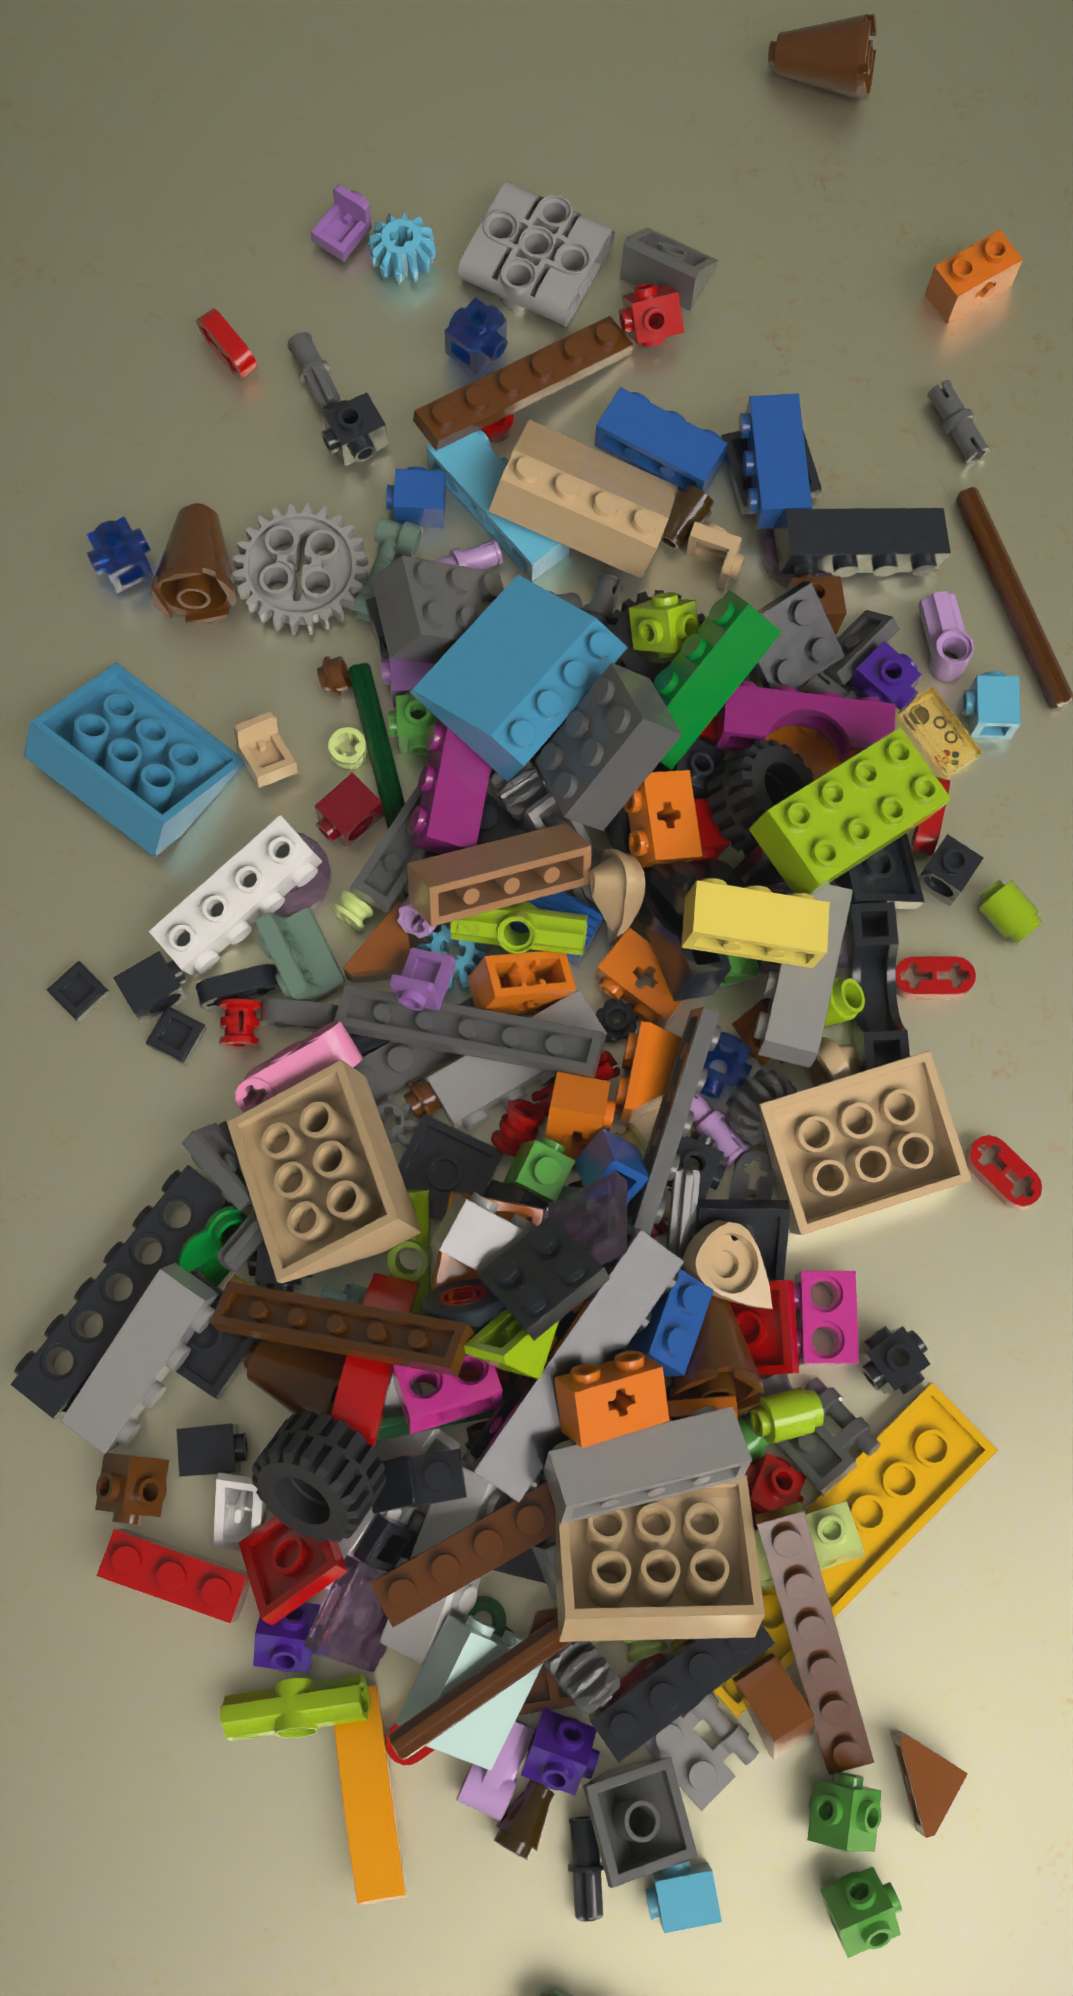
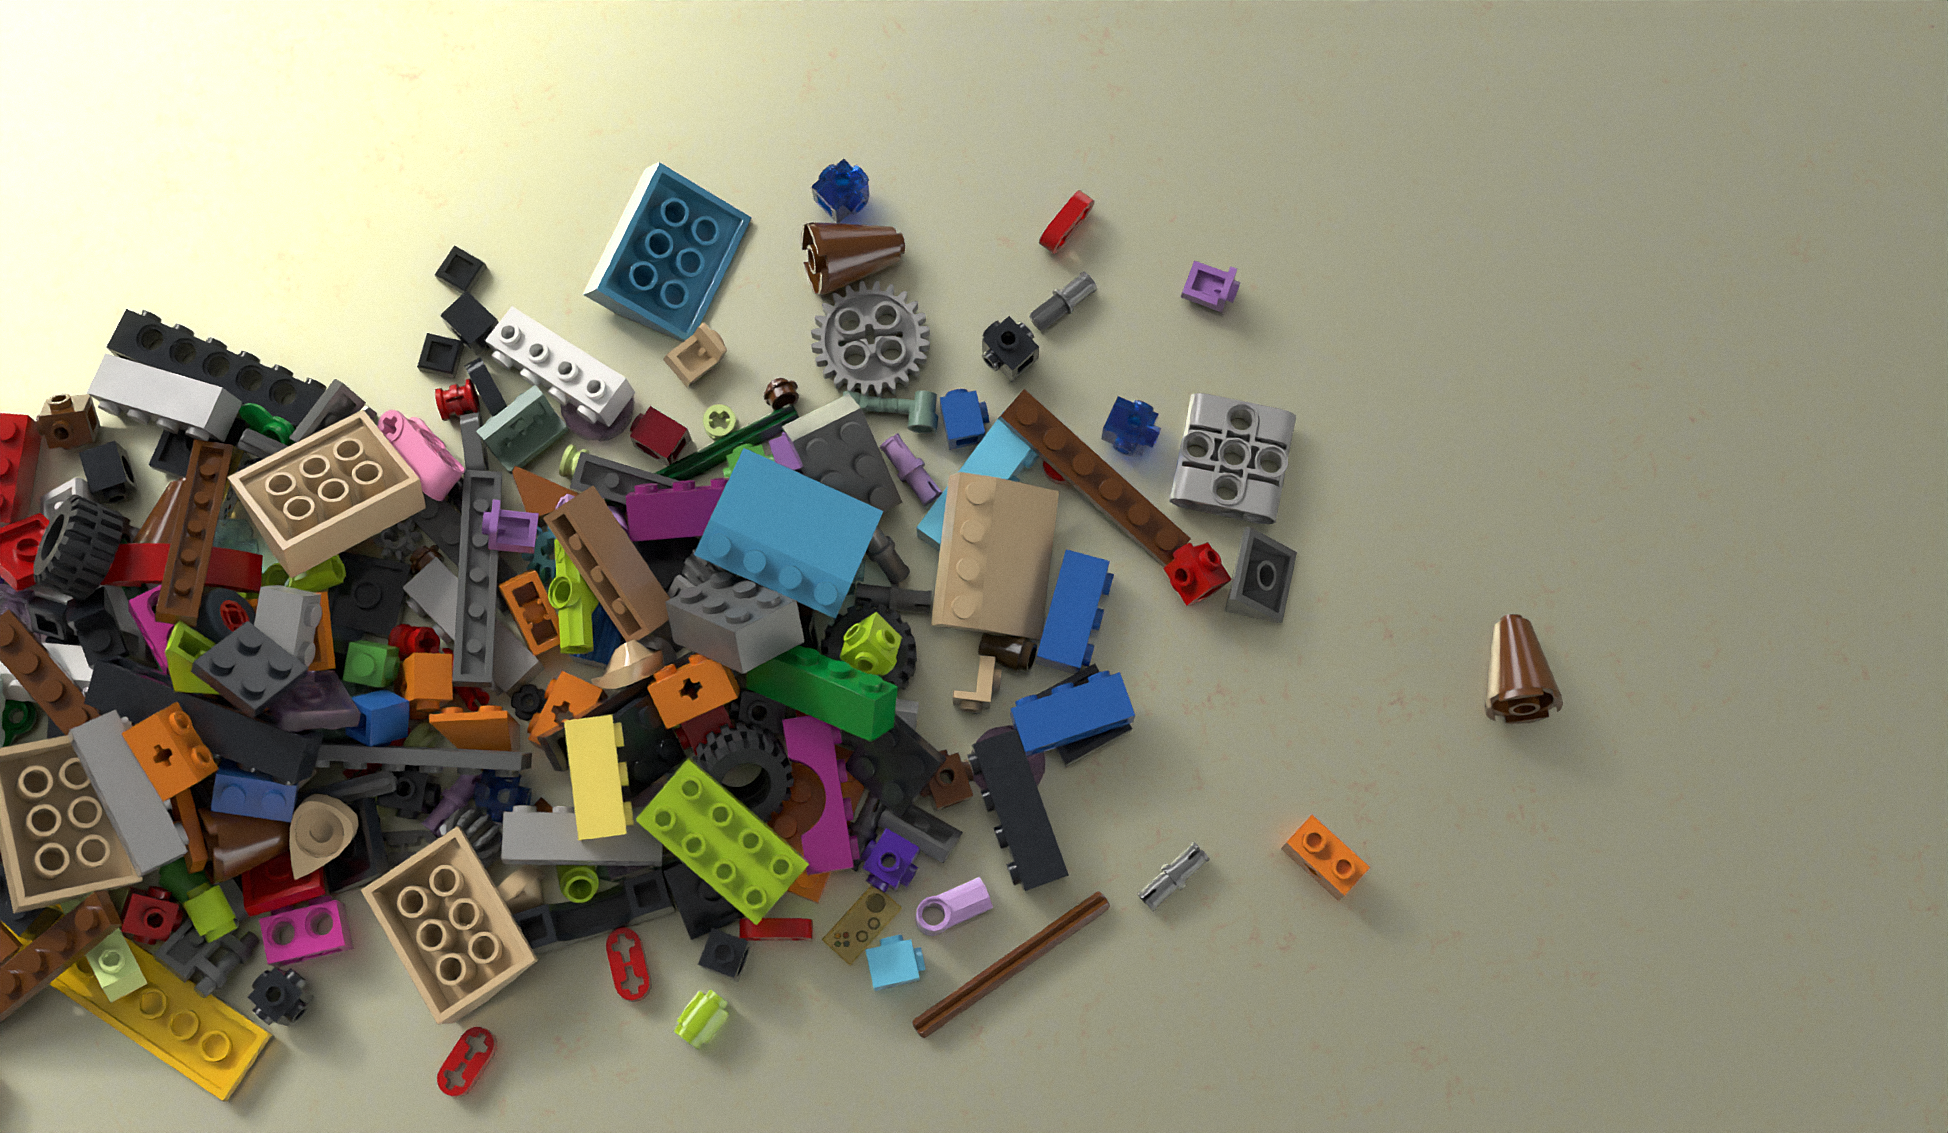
camera: 80 degrees right, 0 degrees up
medium azure gear [368,211,436,285] -> none

